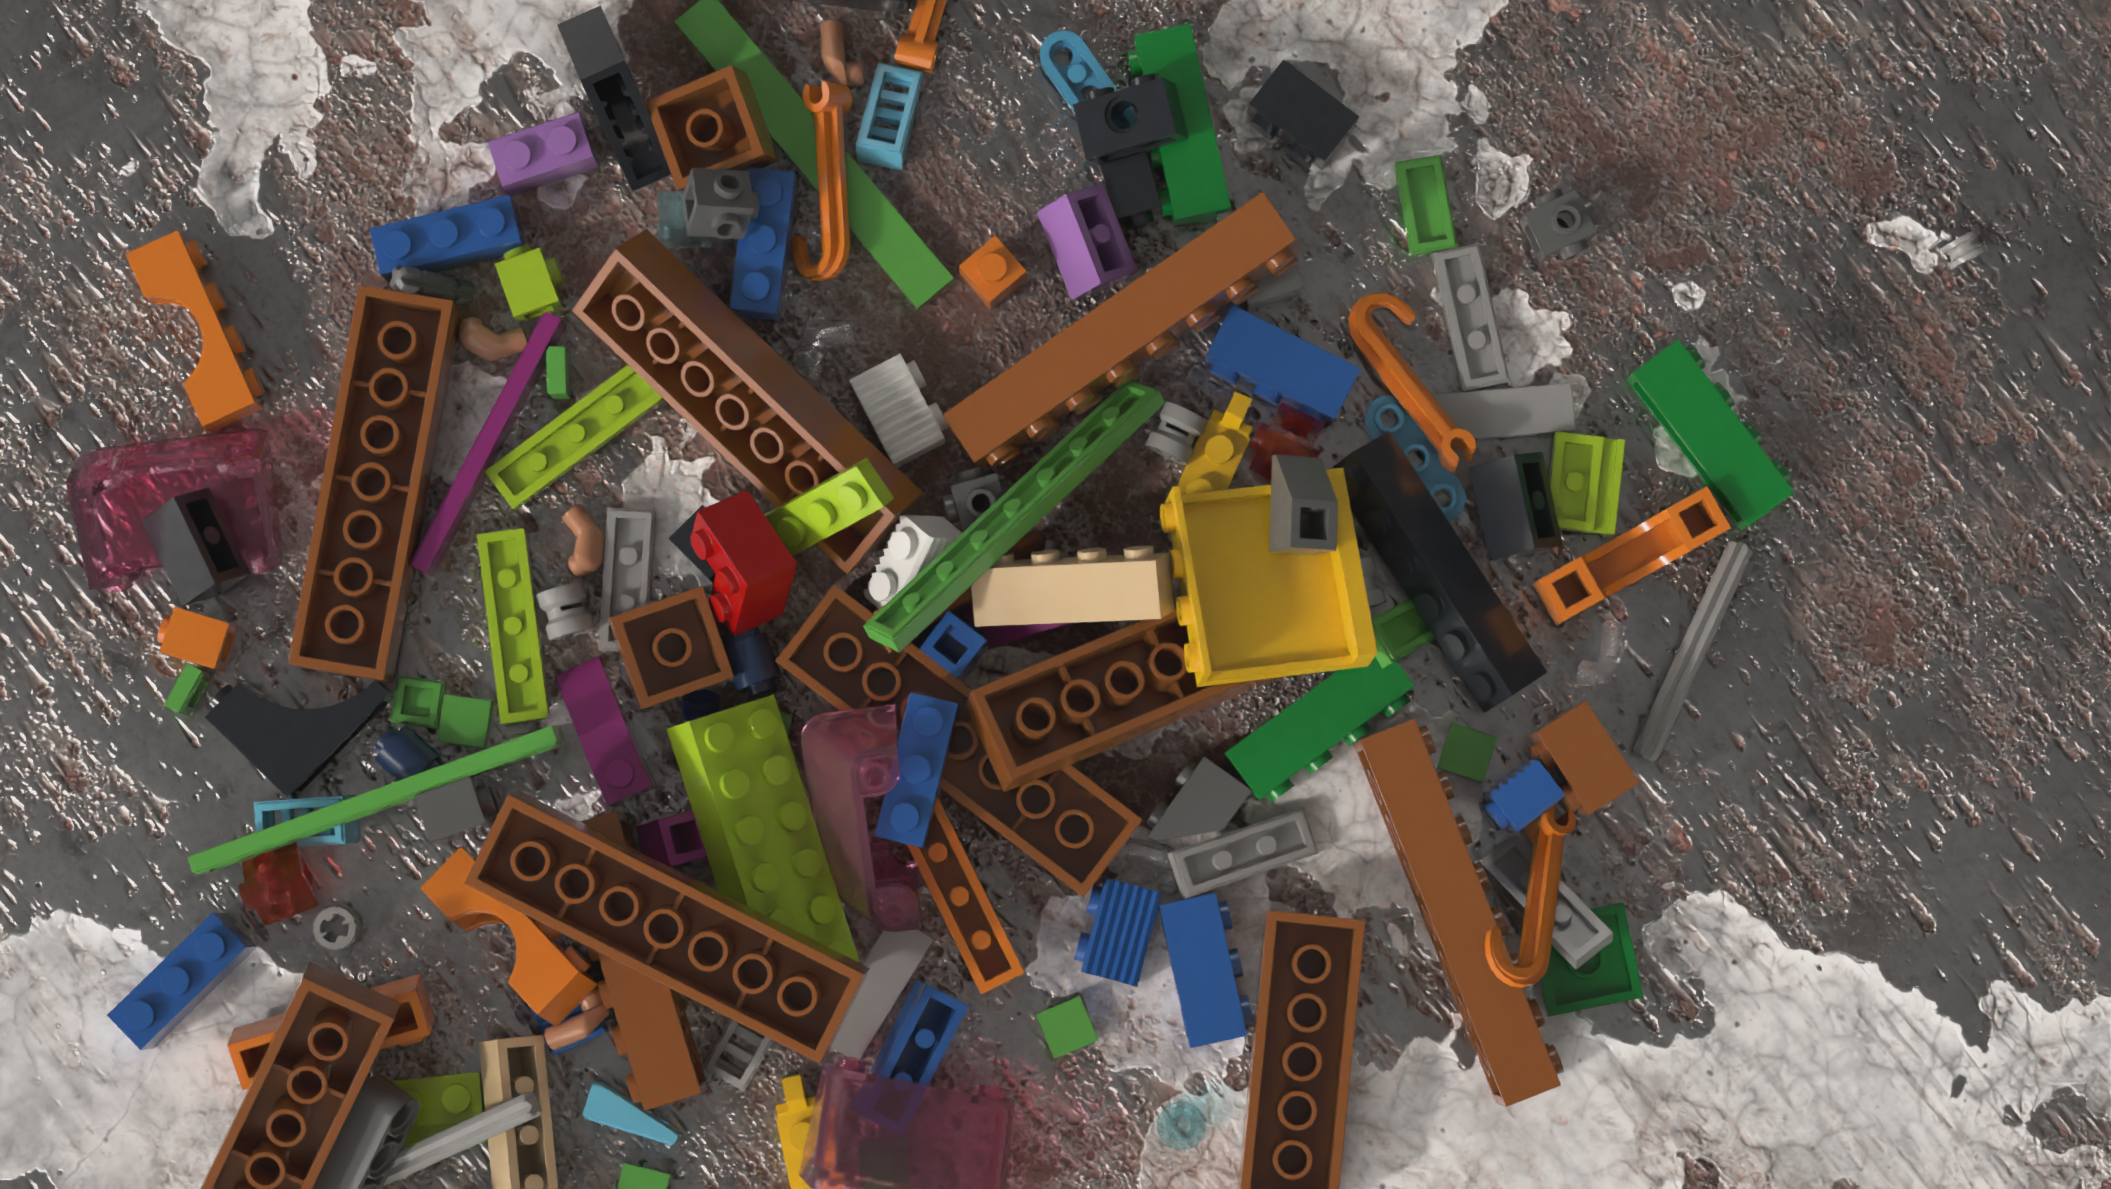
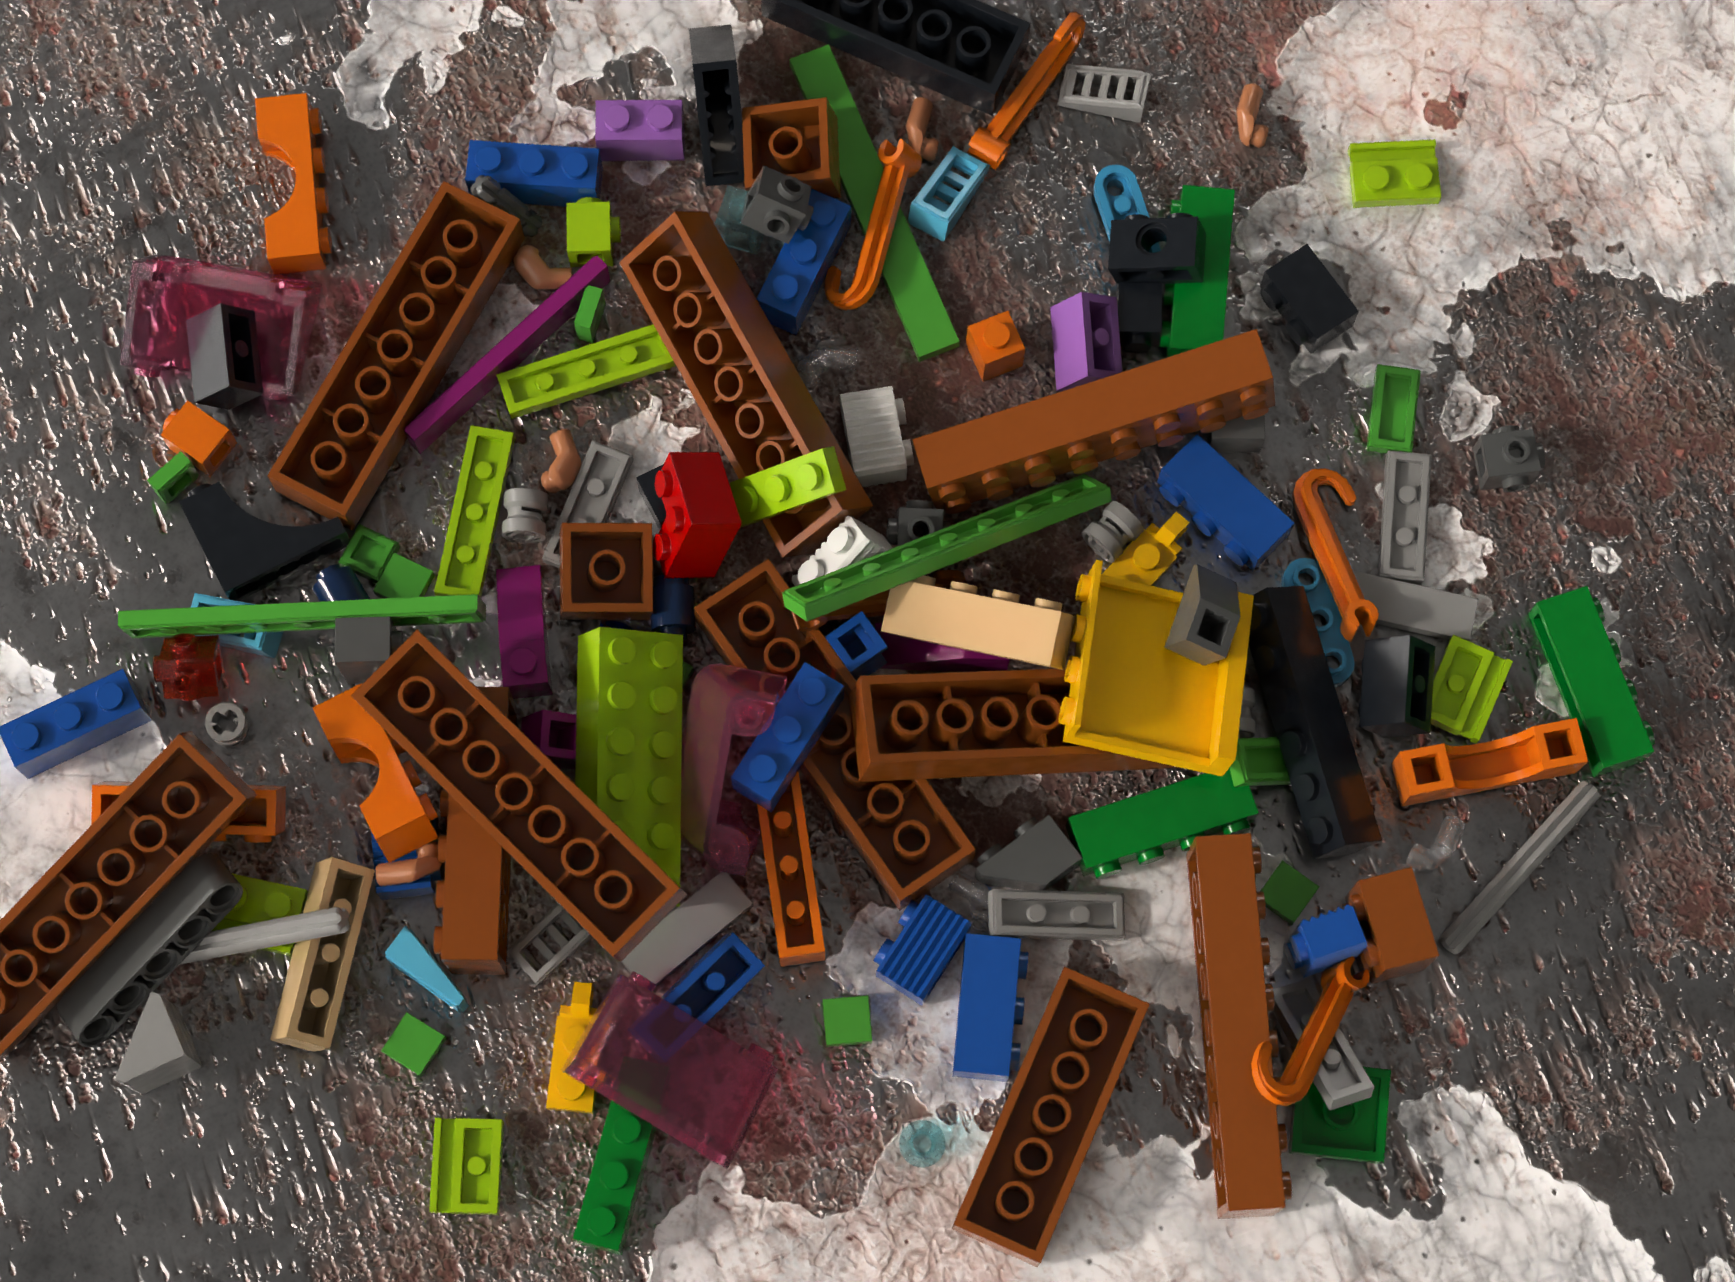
camera: 15 degrees right, 10 degrees down
clear red brick [1249,402,1325,481] -> none

